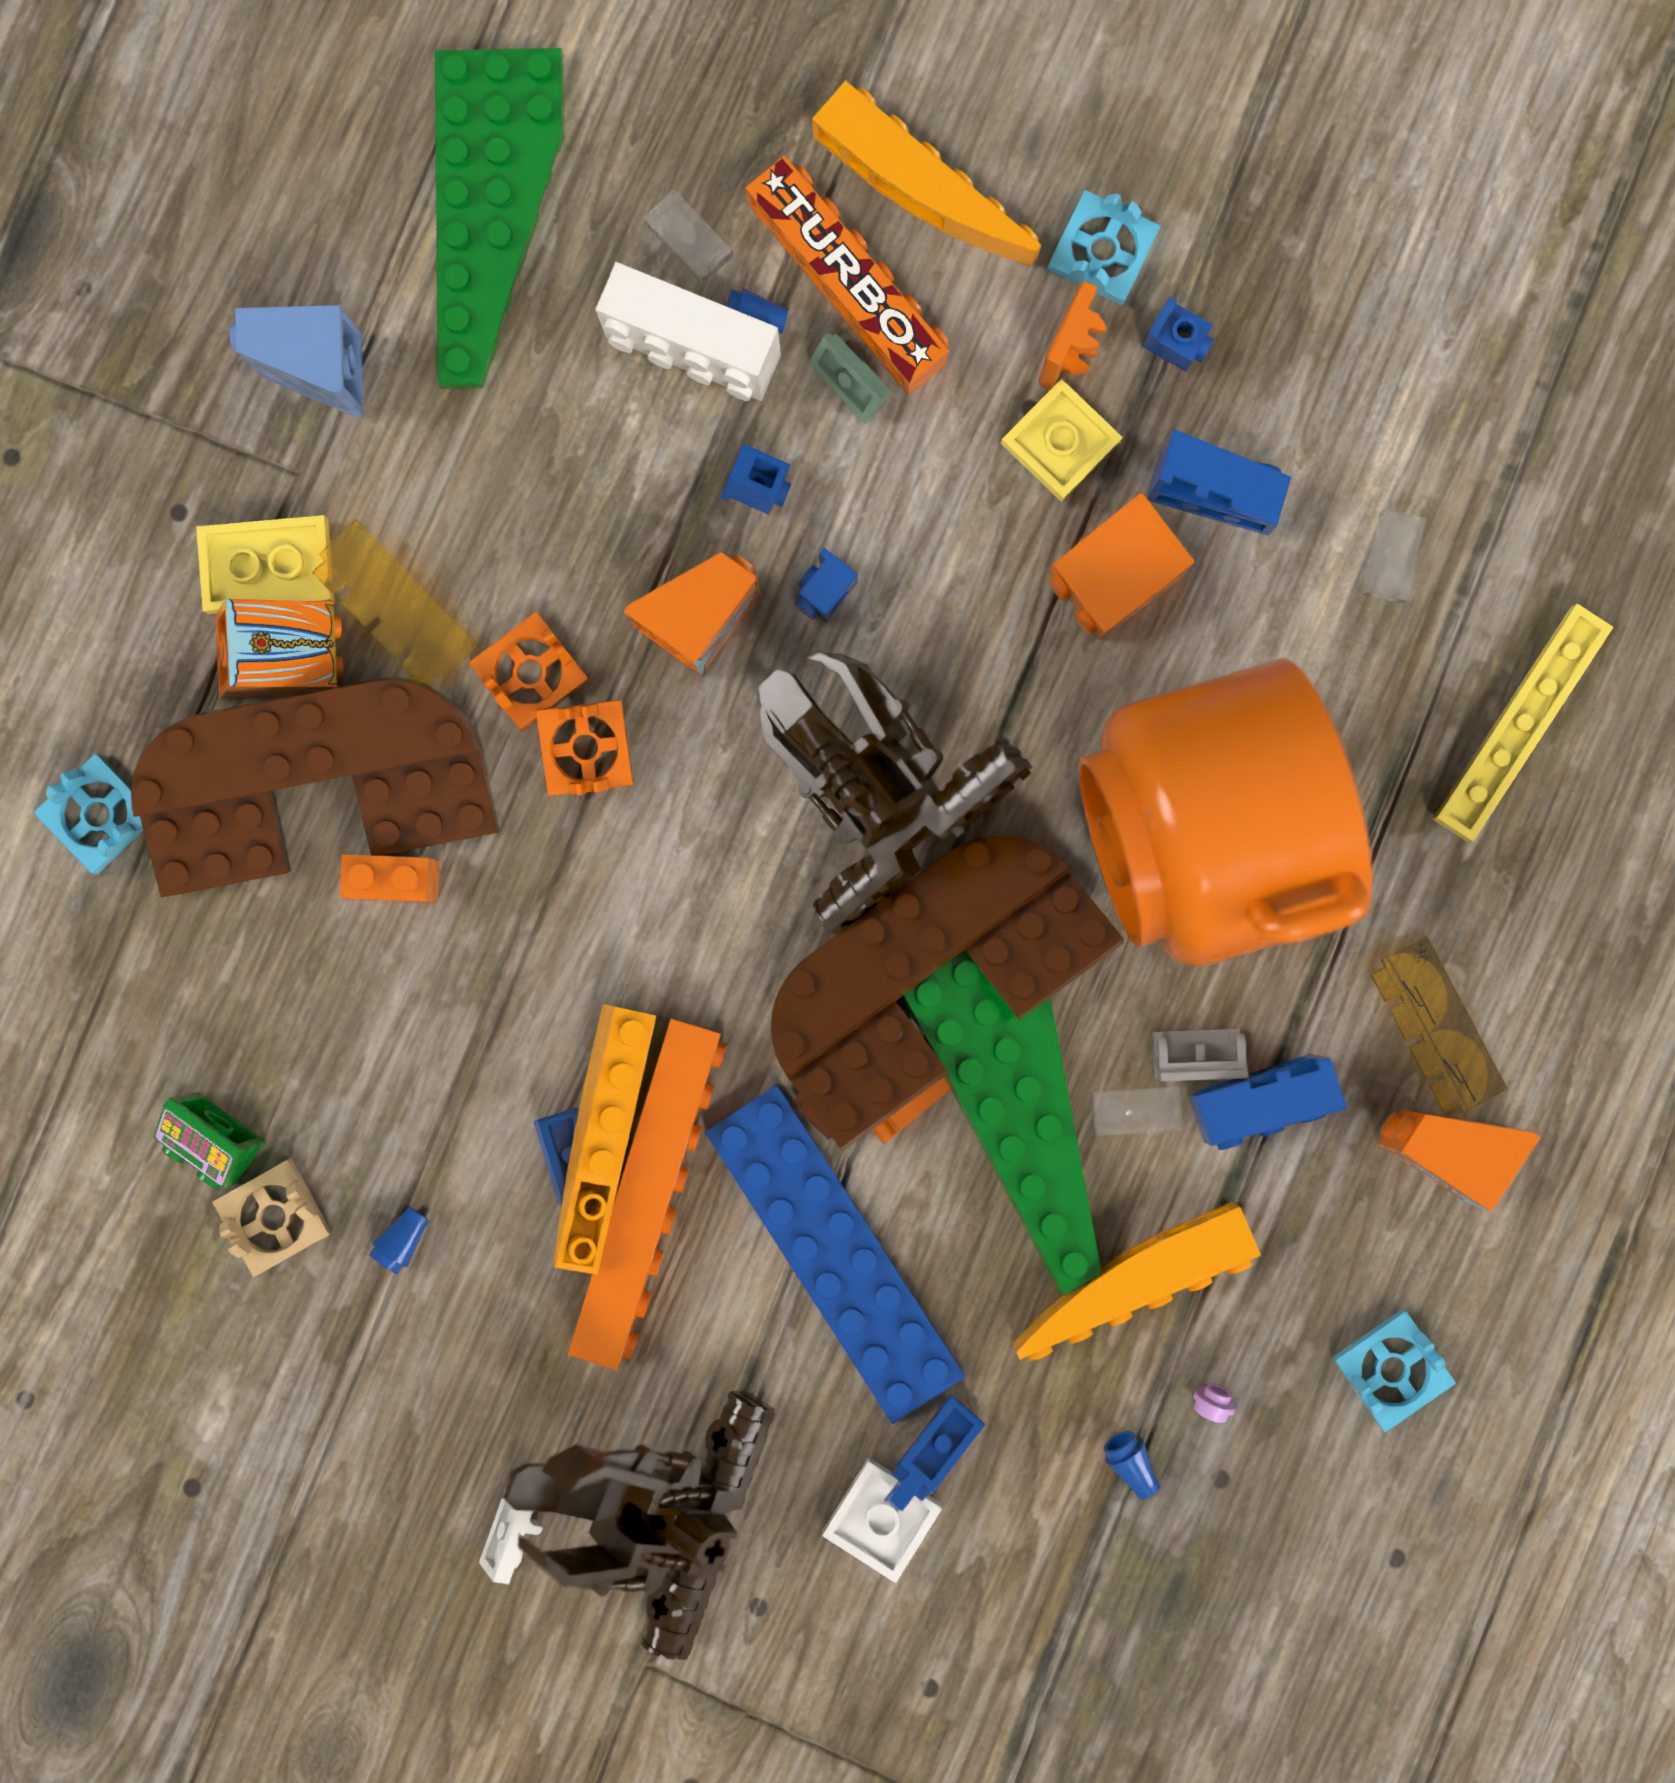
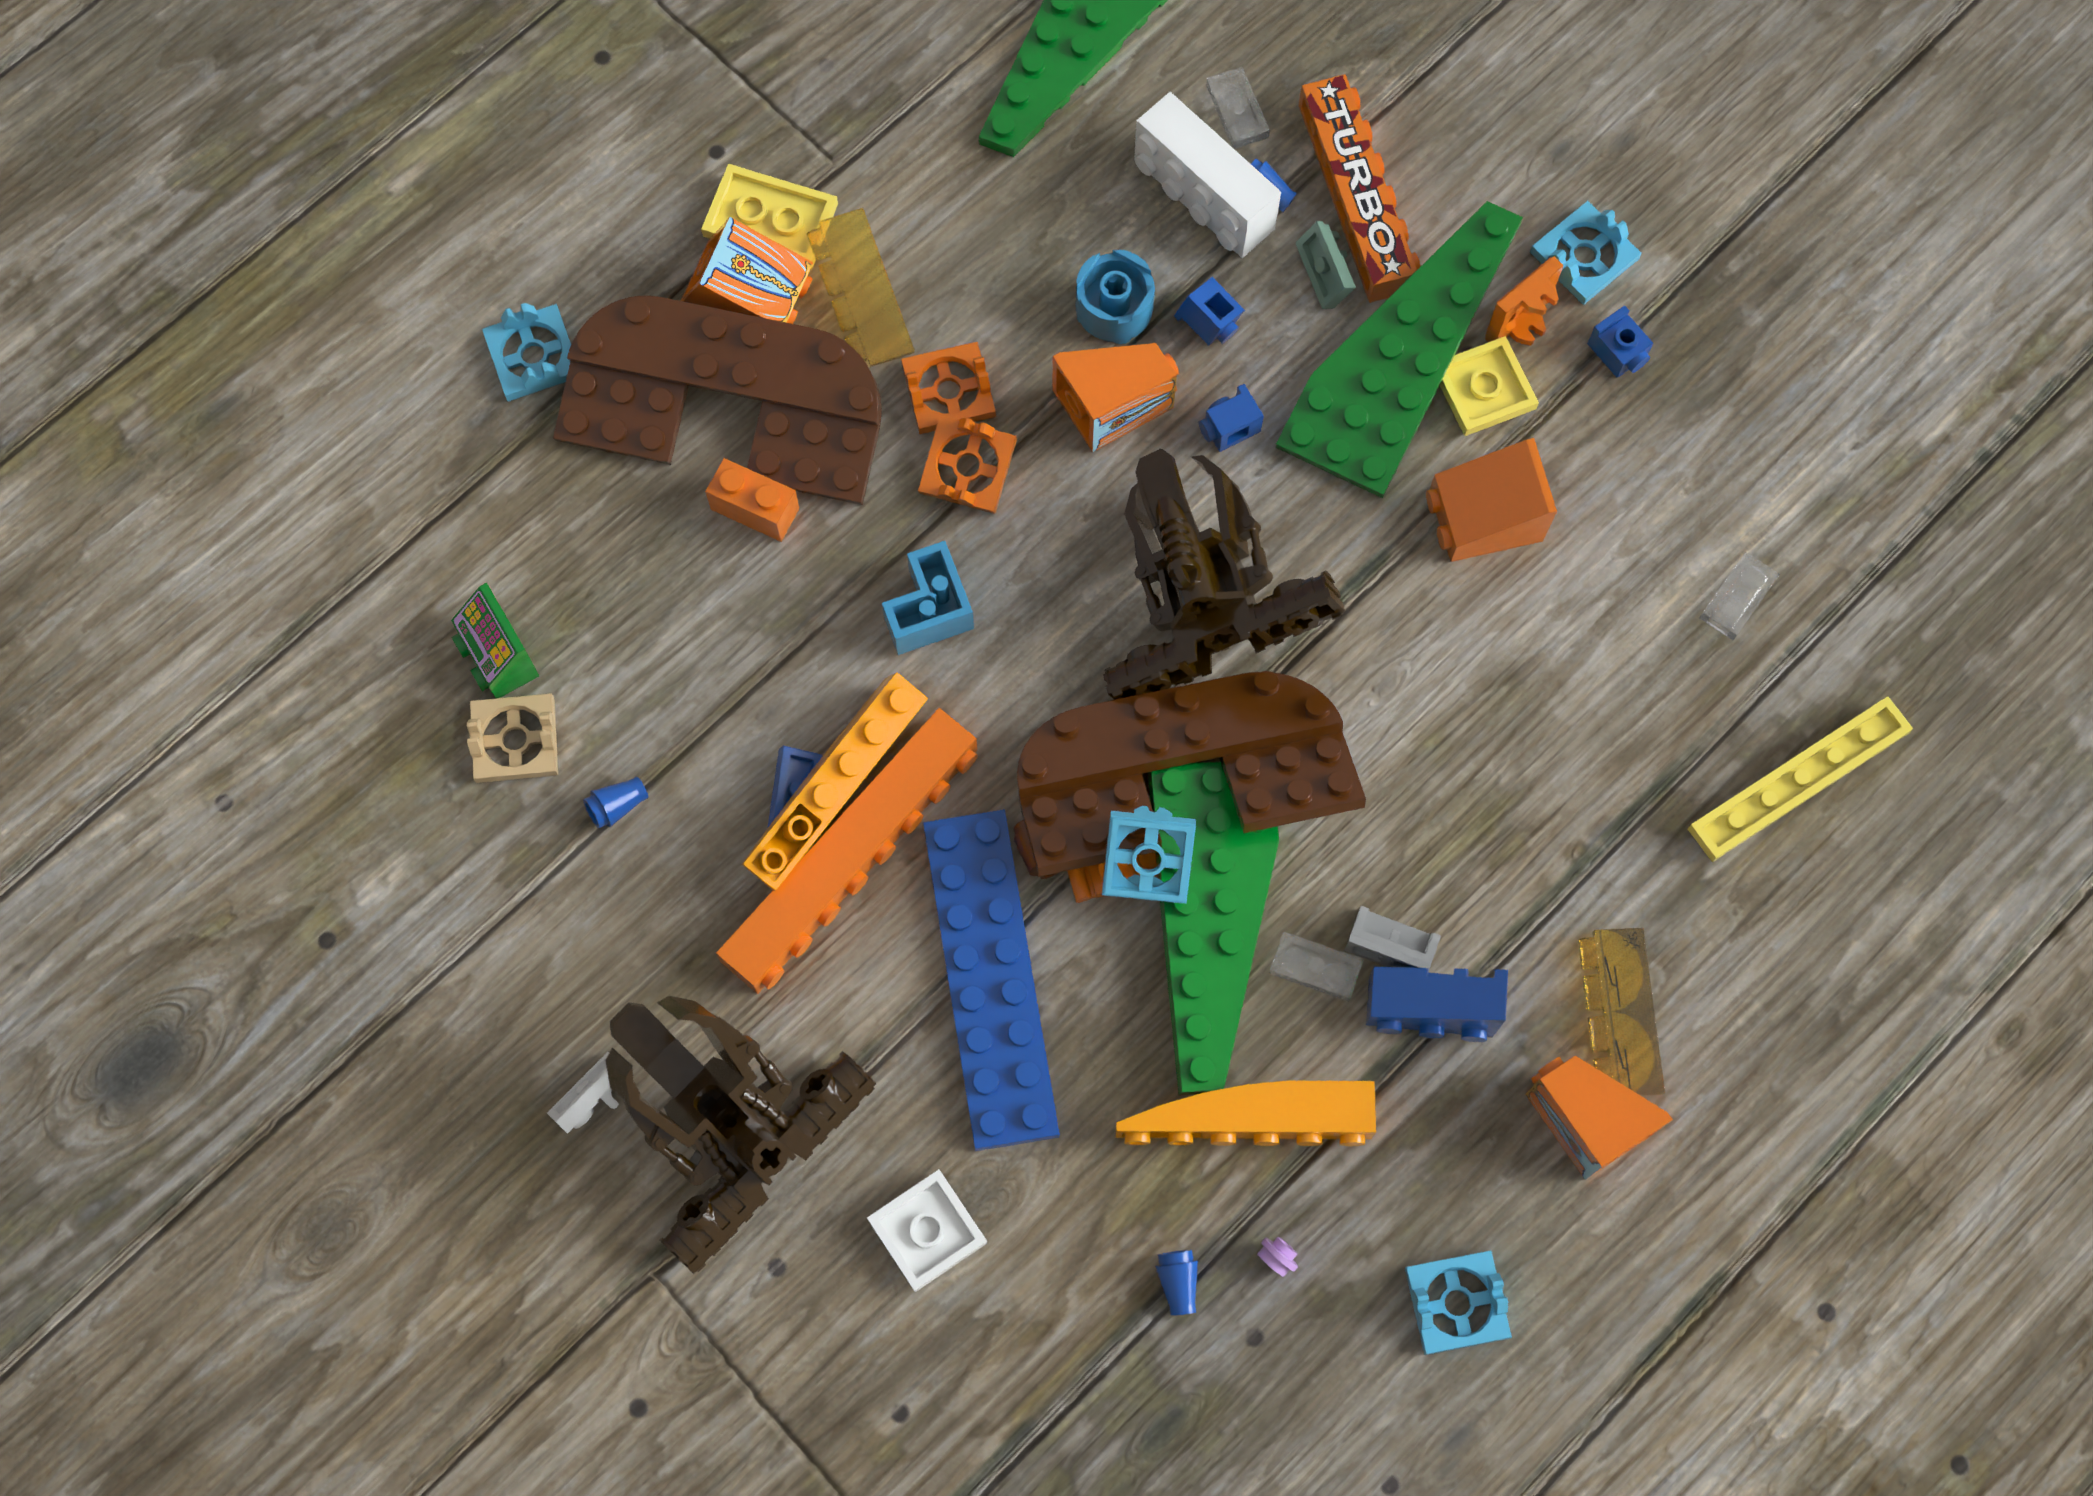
camera: 15 degrees right, 15 degrees down
medium blue slope [229,305,363,417] -> none
light orange slope [812,80,1041,266] -> none
blue hinge [884,1395,985,1512] -> none
orange piece [1078,658,1372,967] -> none
blue wedge [1147,429,1291,536] -> none
none -> dark azure brick [882,541,974,655]
none -> dark azure brick [1076,250,1155,344]
none -> medium azure piece [1102,806,1196,904]
none -> green wing [1276,201,1523,498]

